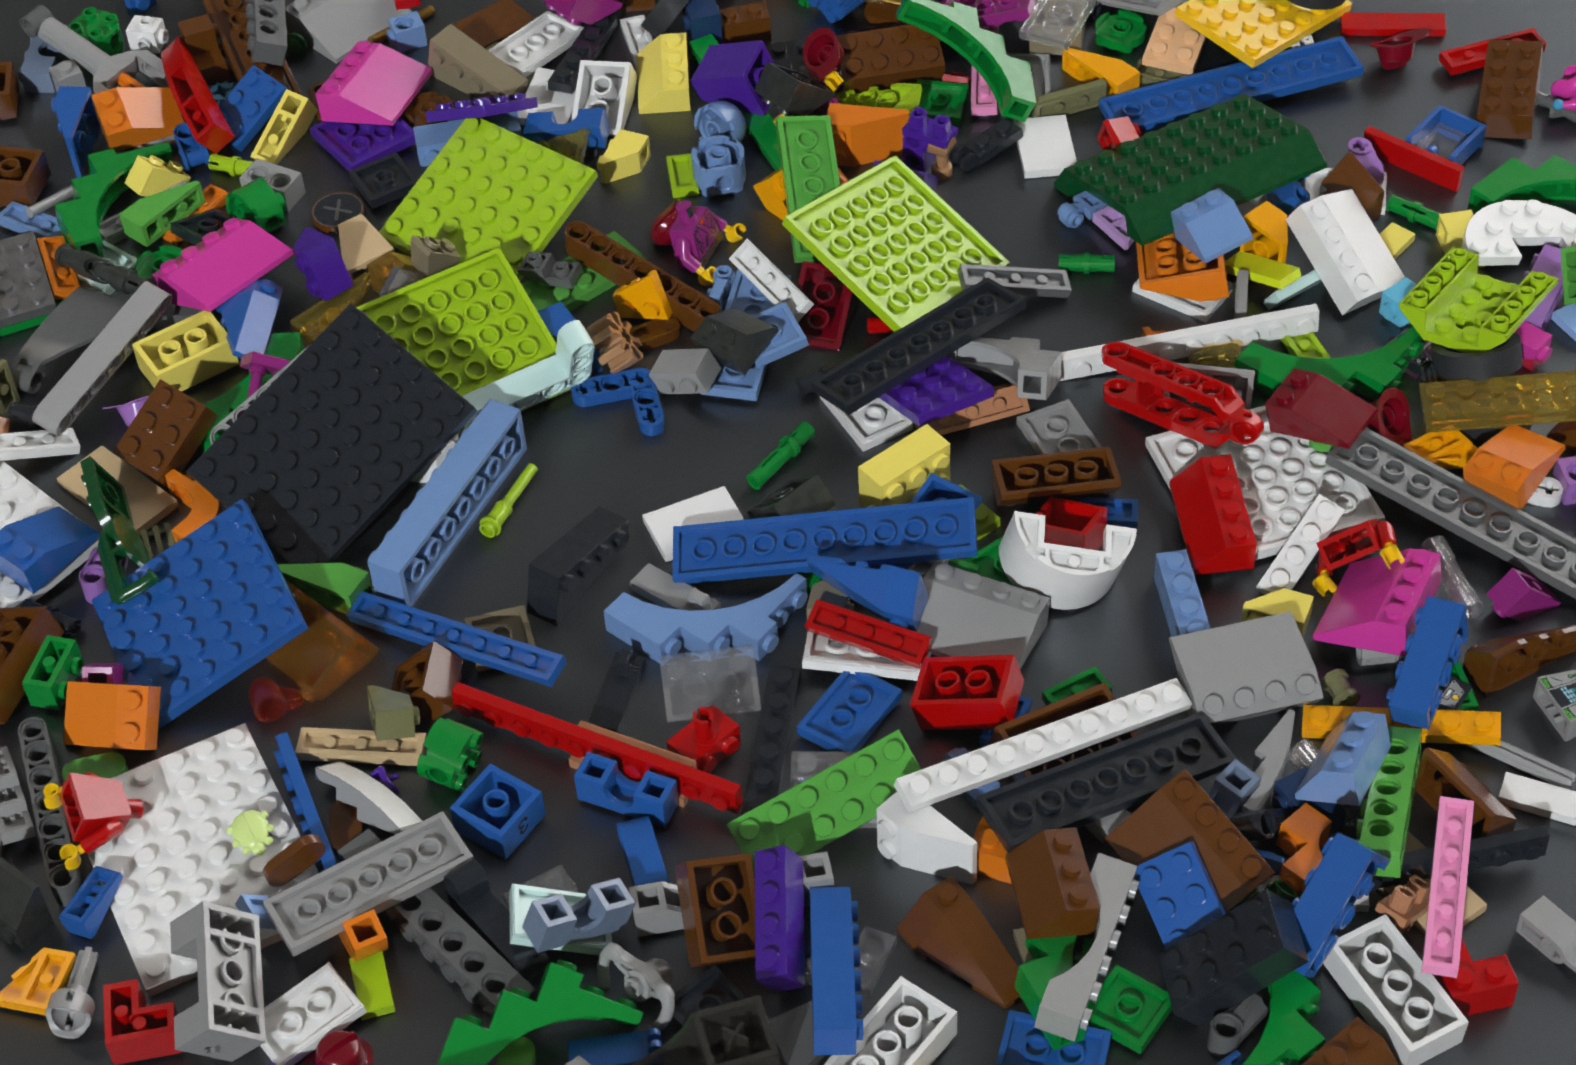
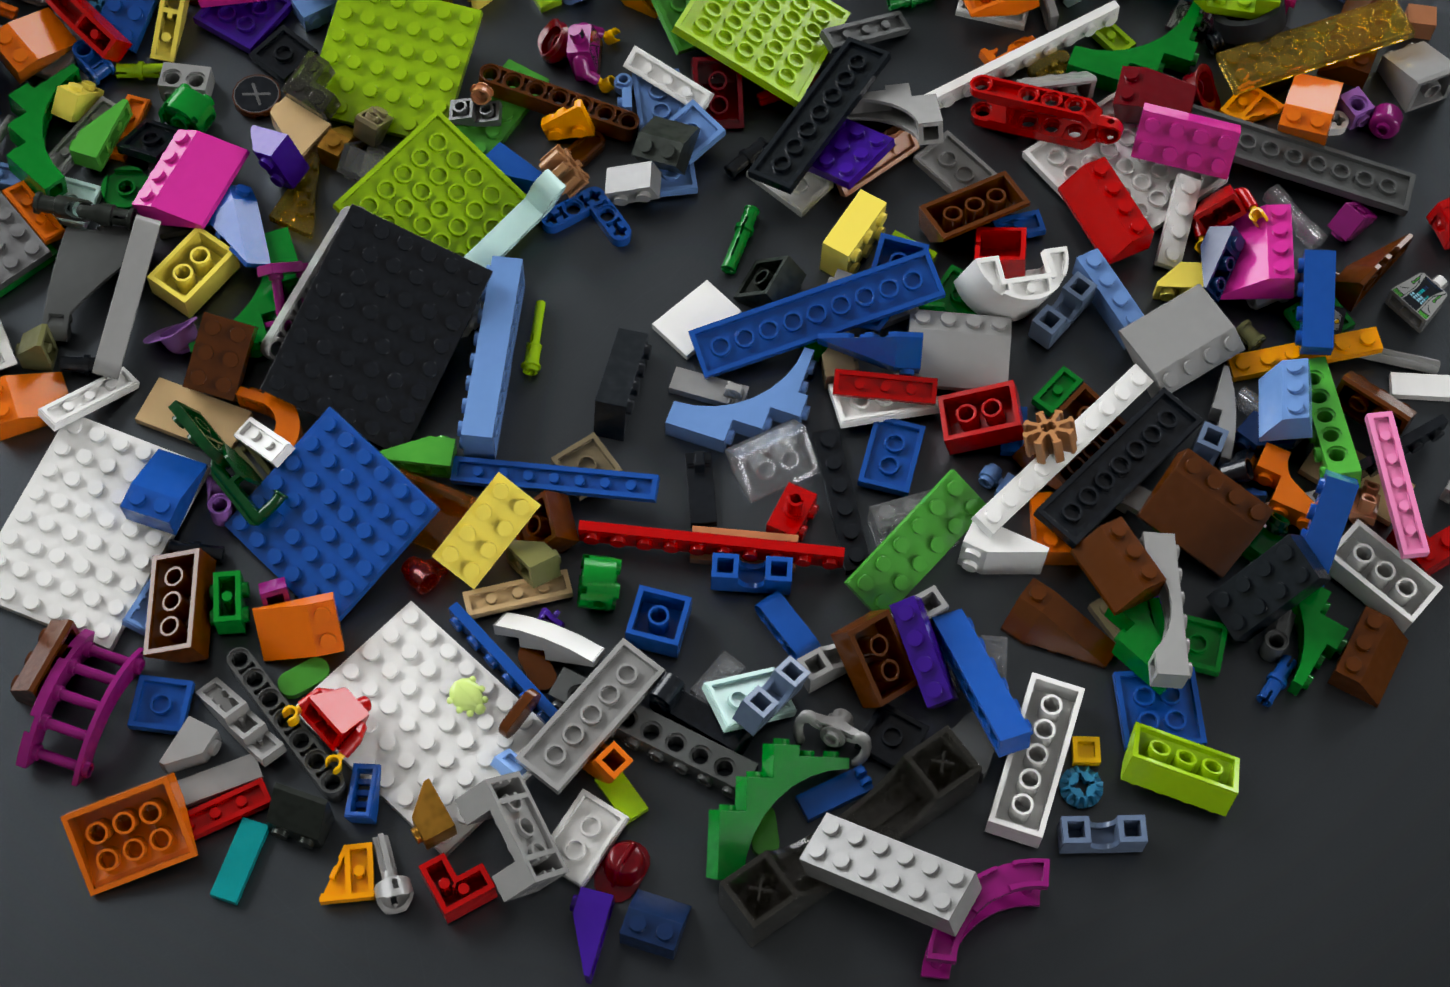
camera: 25 degrees left, 15 degrees up
blue plate [1134,841,1226,950] -> none
none -> white tile [233,417,296,468]
none -> clear smoke brick [282,50,341,122]
none -> pearl gold slope [410,778,457,850]
none -> light yellow plate [432,472,541,589]
none -> nougat plate [470,82,494,105]
none -> medium nougat gear [1022,410,1077,464]
none -> sand blue arch [1028,271,1098,350]
none -> dark pink brick [1131,103,1241,180]
none -> dark blue slope [1200,226,1246,302]

